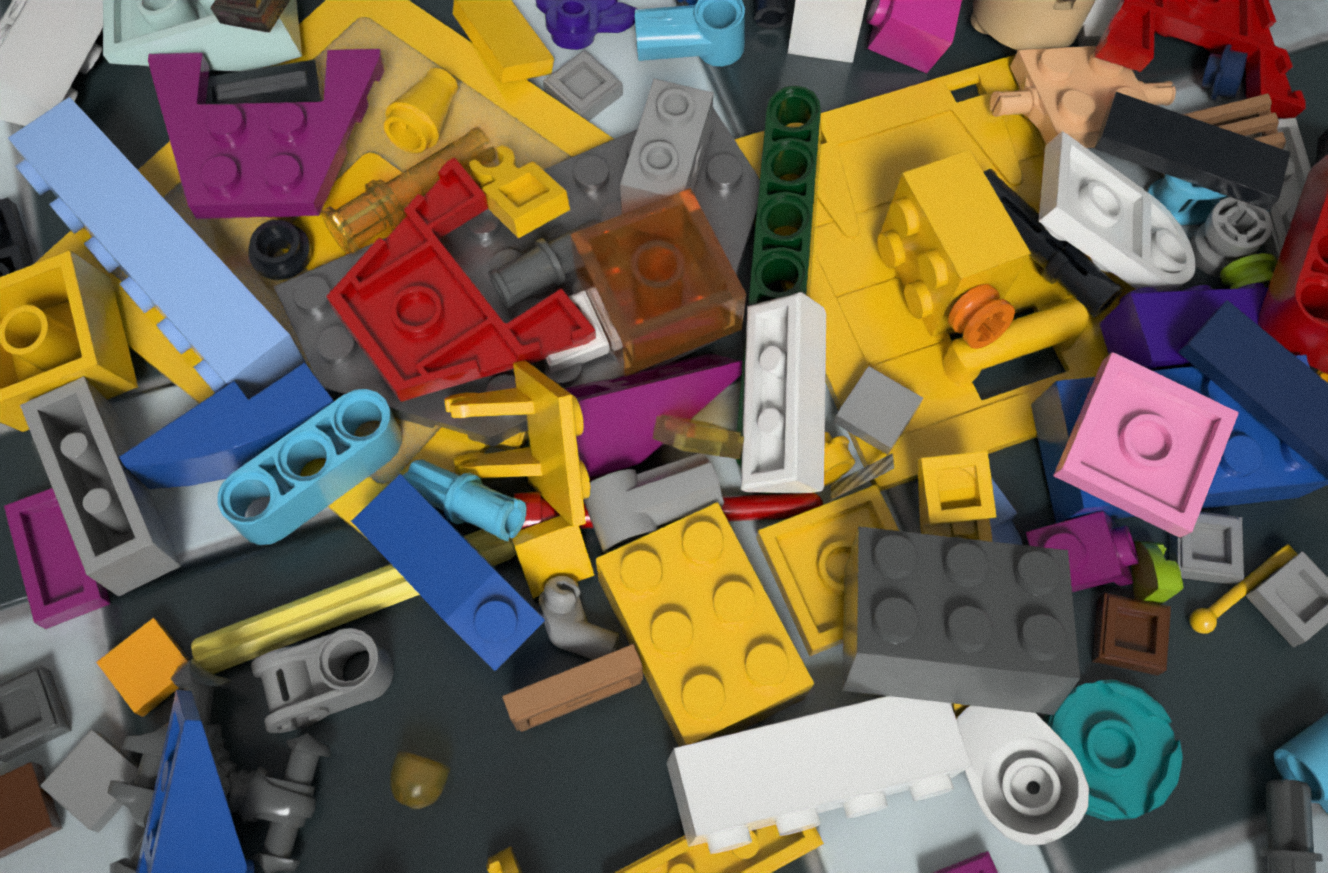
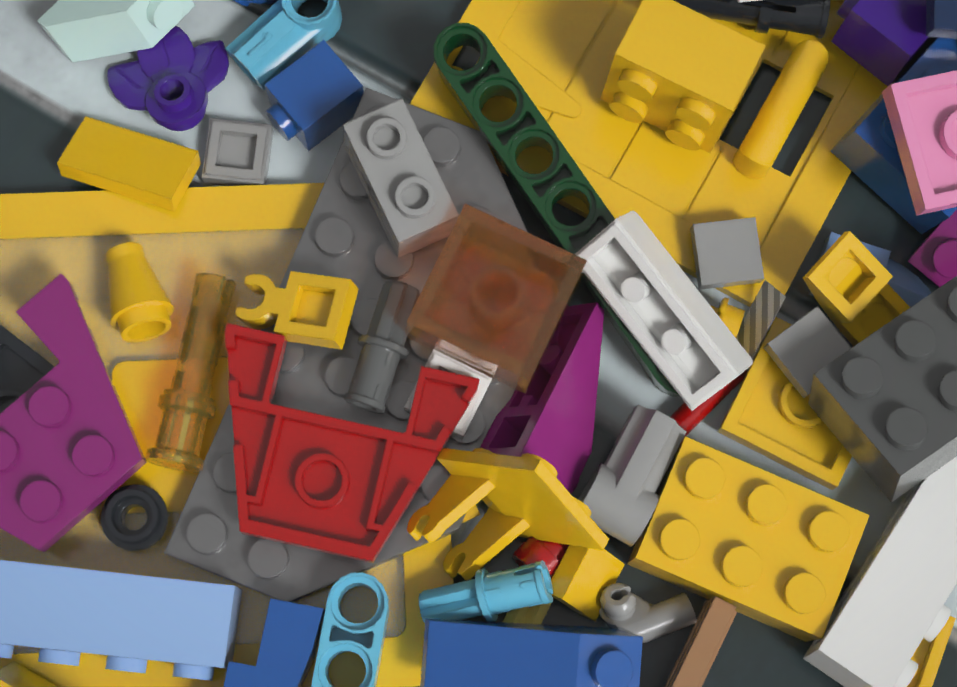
camera: 45 degrees left, 10 degrees up
clear yellow tile [652,414,744,459] -> none
orange bush [948,284,1015,349] -> none
none -> blue brick [264,40,364,151]
none -> light grey tile [764,306,851,399]

